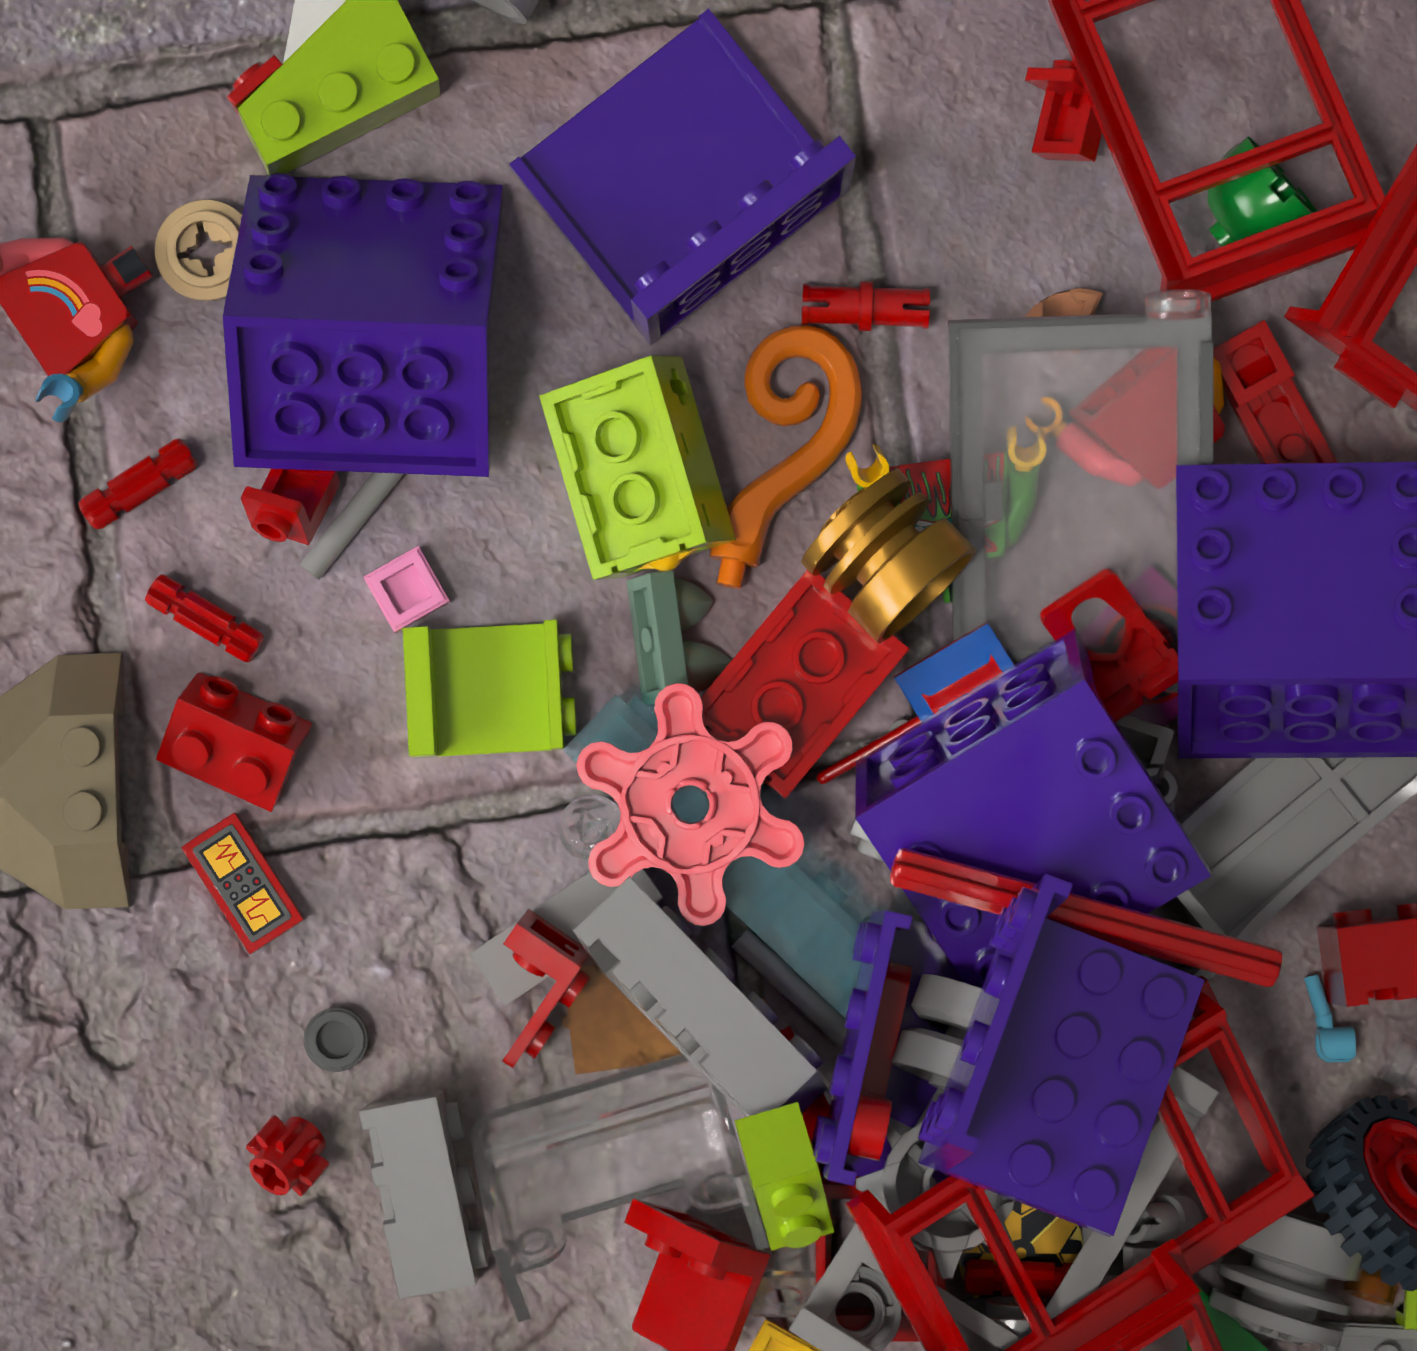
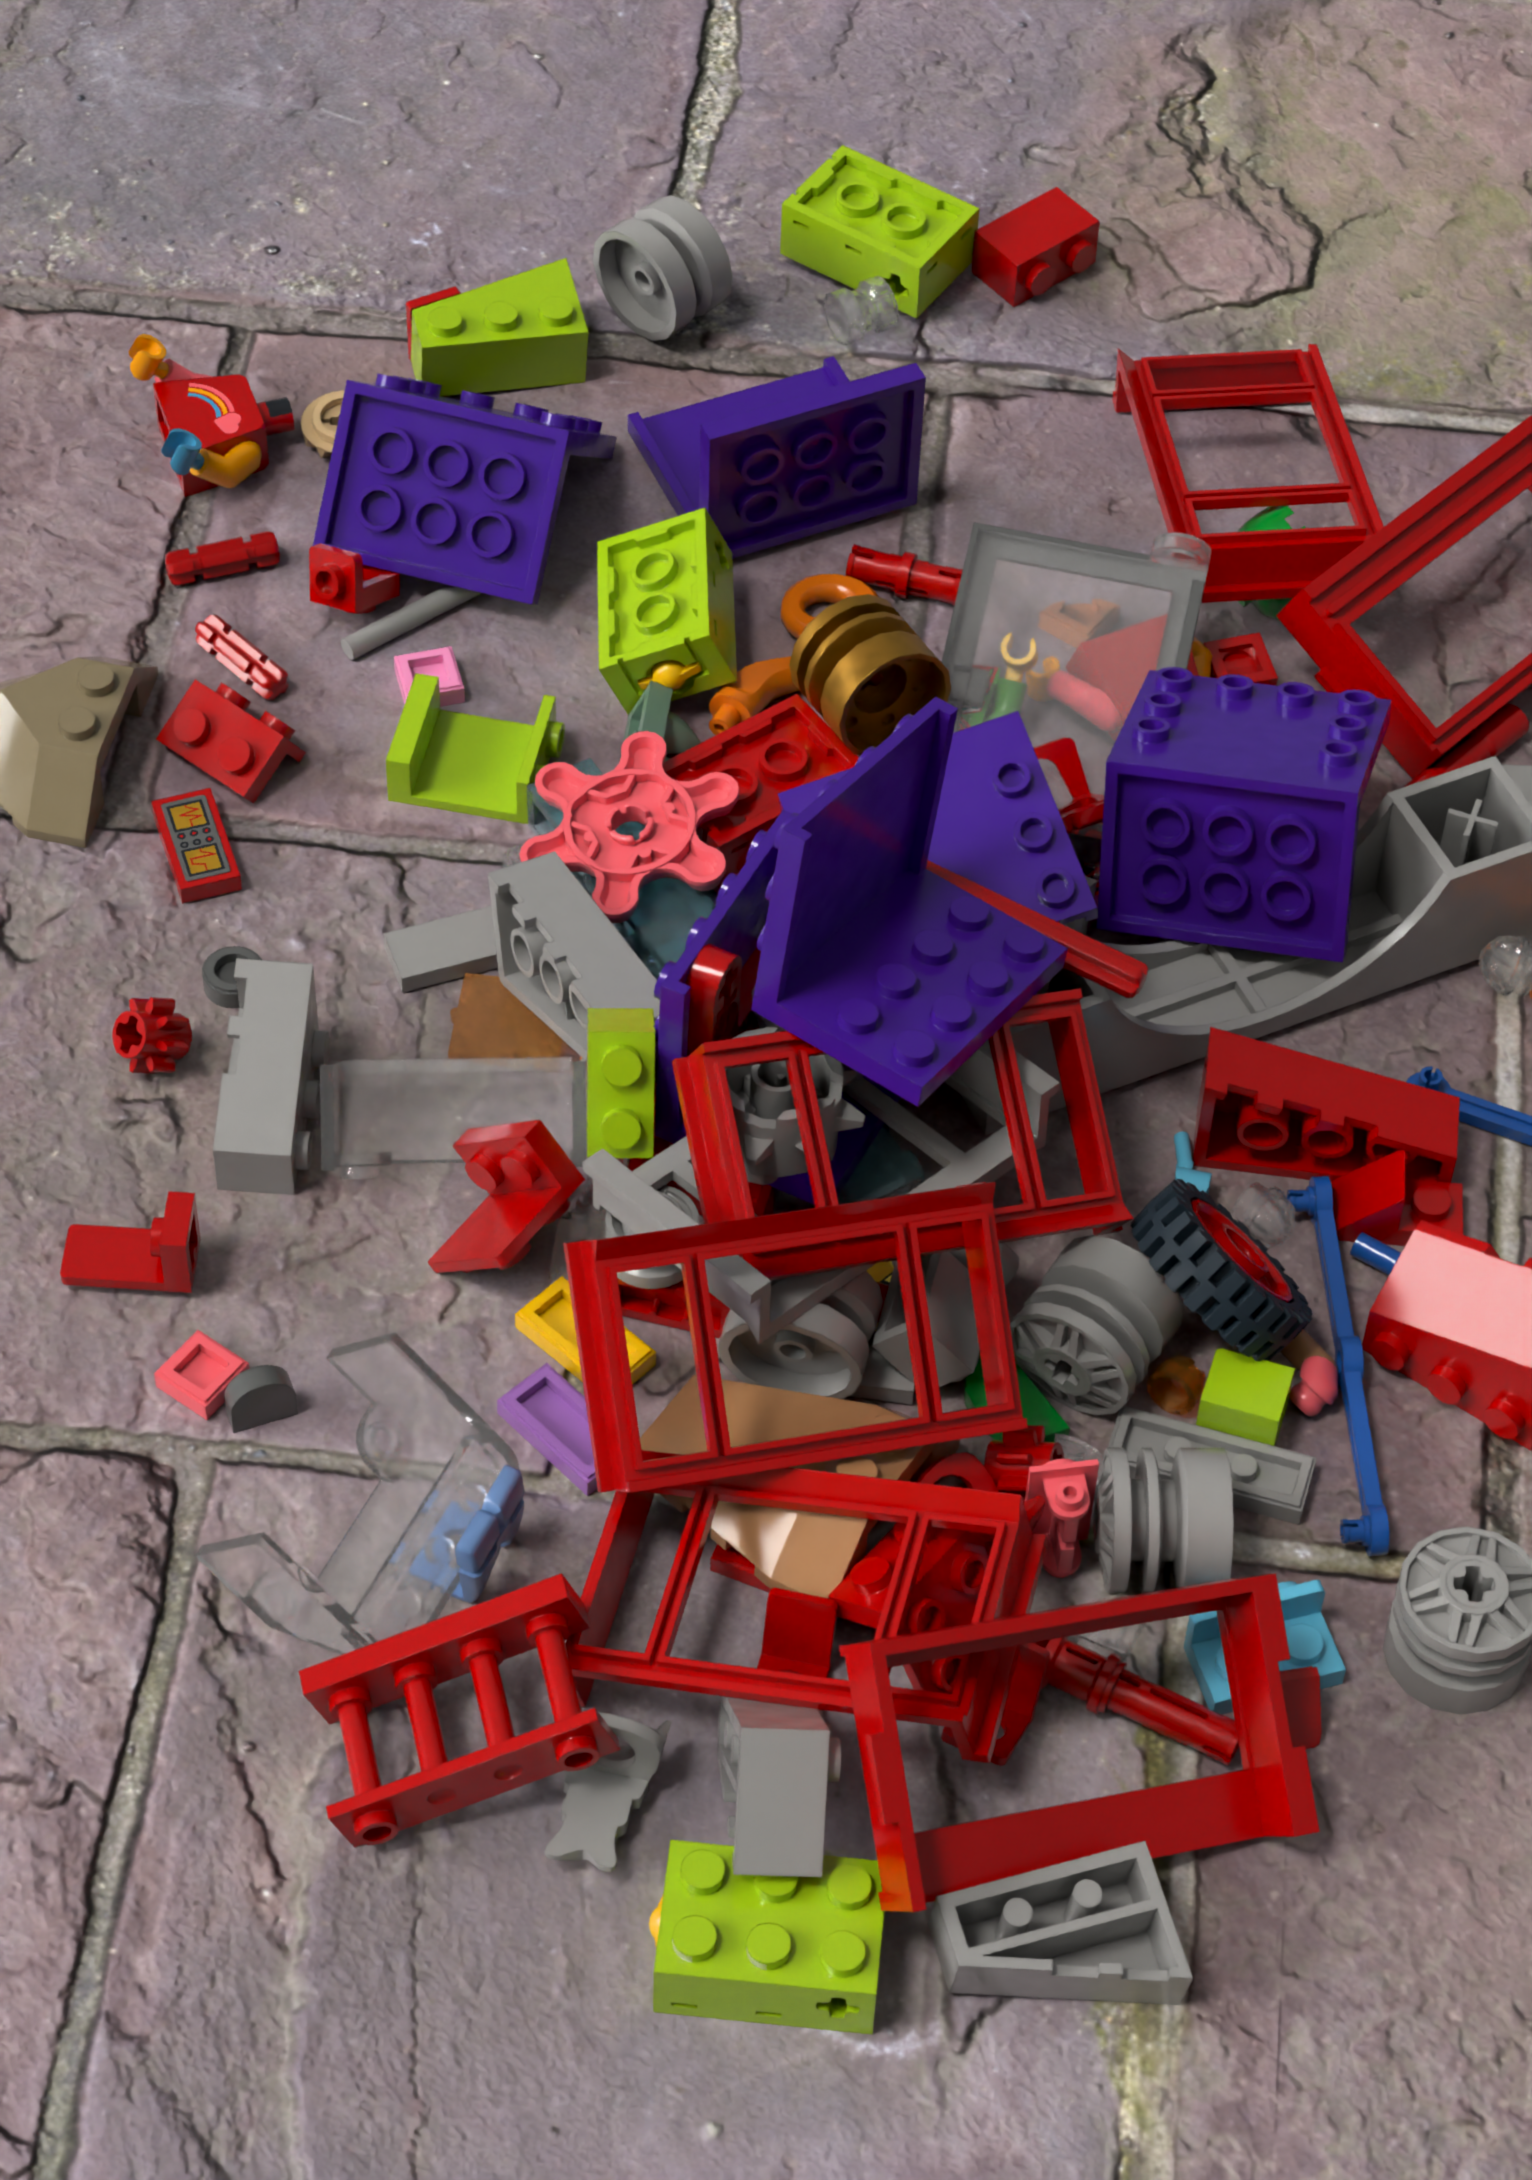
camera: 10 degrees right, 35 degrees down
red bracket [502,909,591,1068] -> none
red bracket [1025,60,1102,162] -> none

